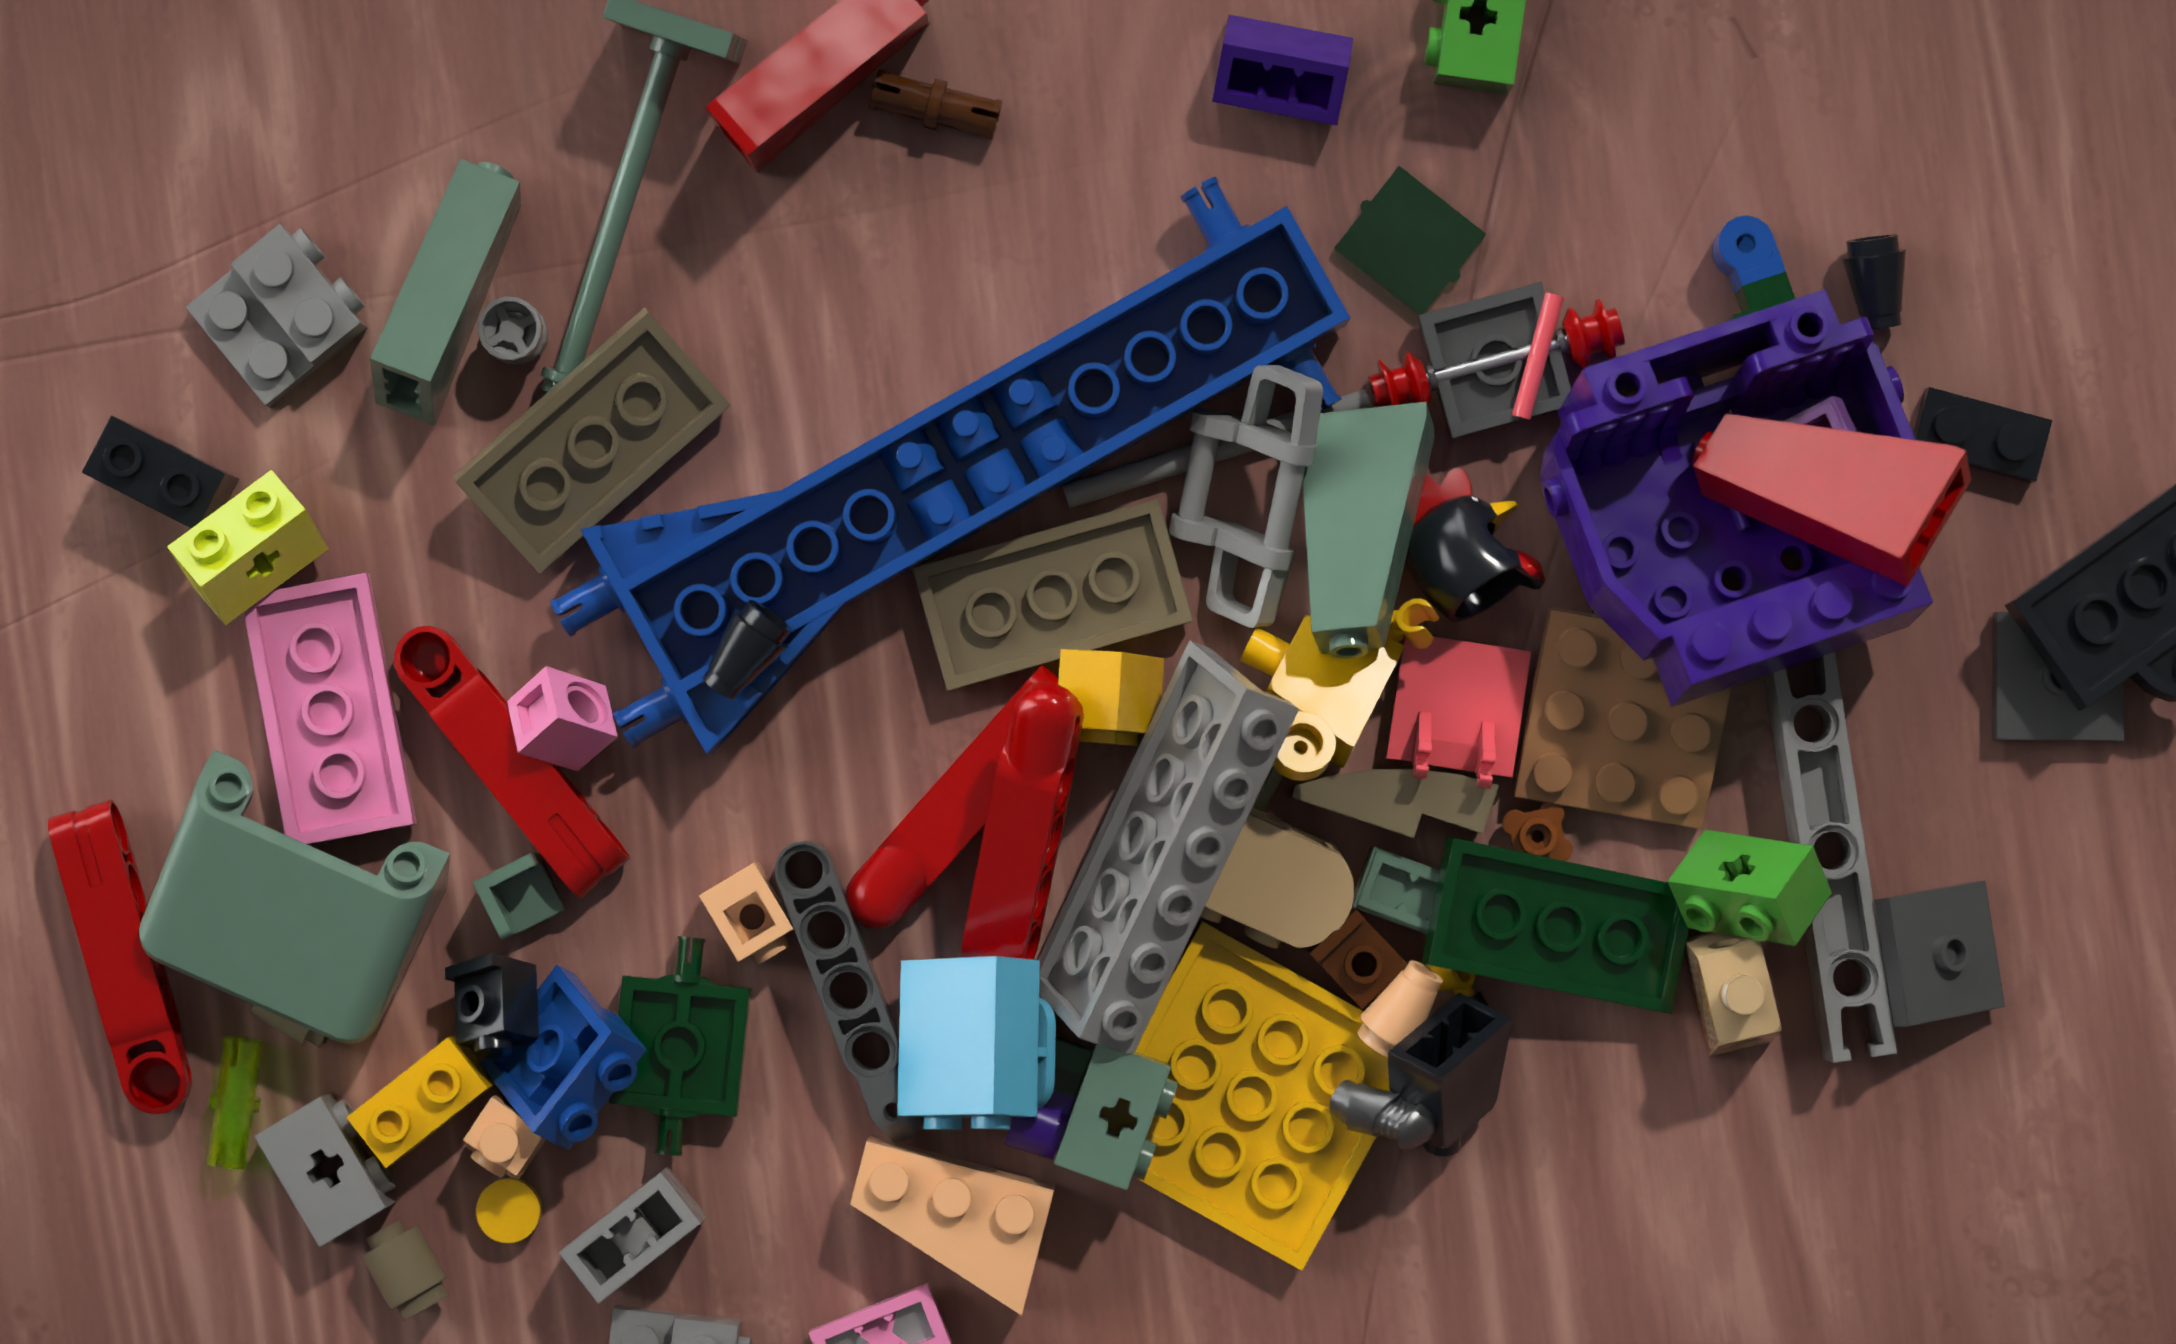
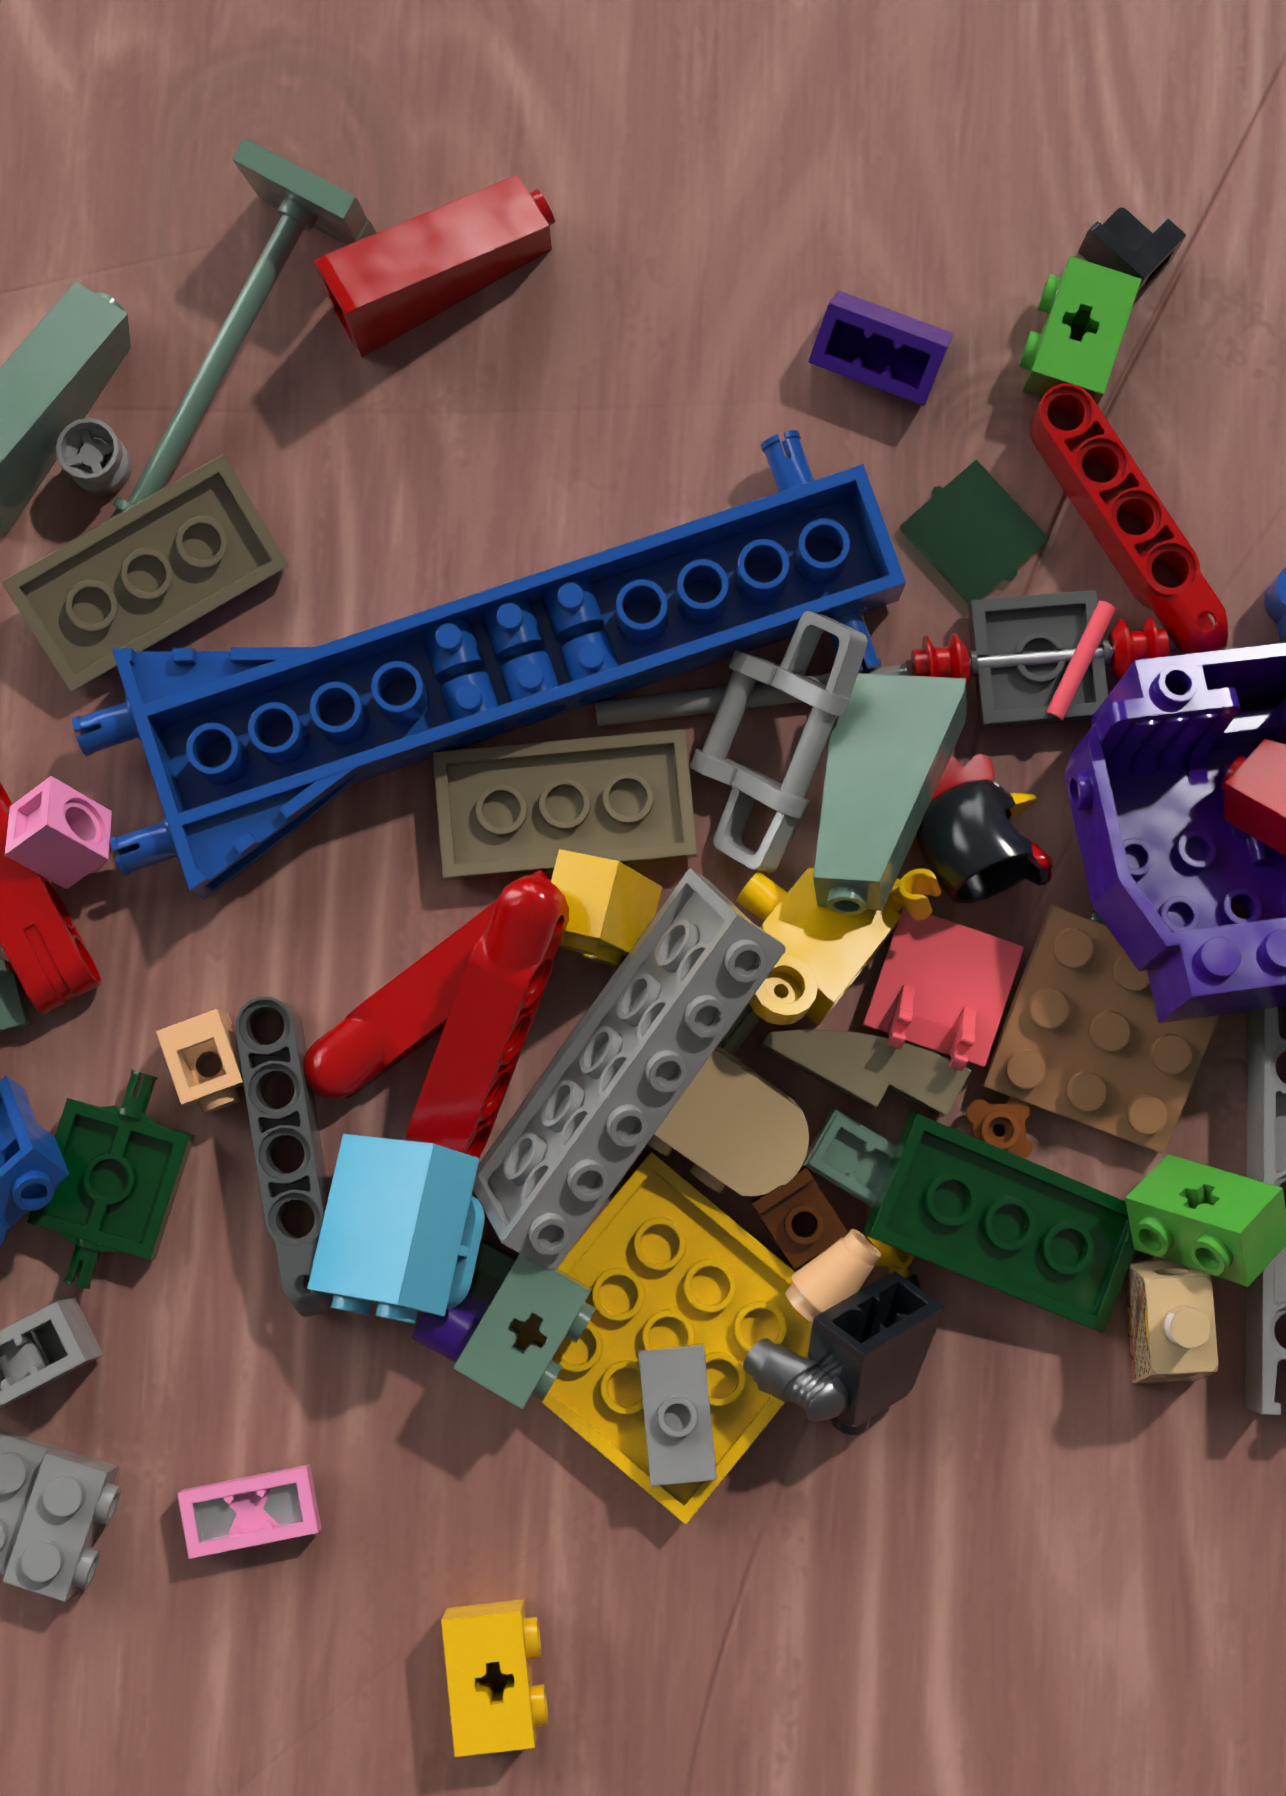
camera: 10 degrees right, 5 degrees down
black cone [703,600,792,700] -> none
light nougat wedge [850,1136,1055,1316] -> none
reddish brown pin [869,69,1002,140] -> none
none -> light grey plate [638,1344,717,1486]
none -> red piece [1030,383,1228,654]

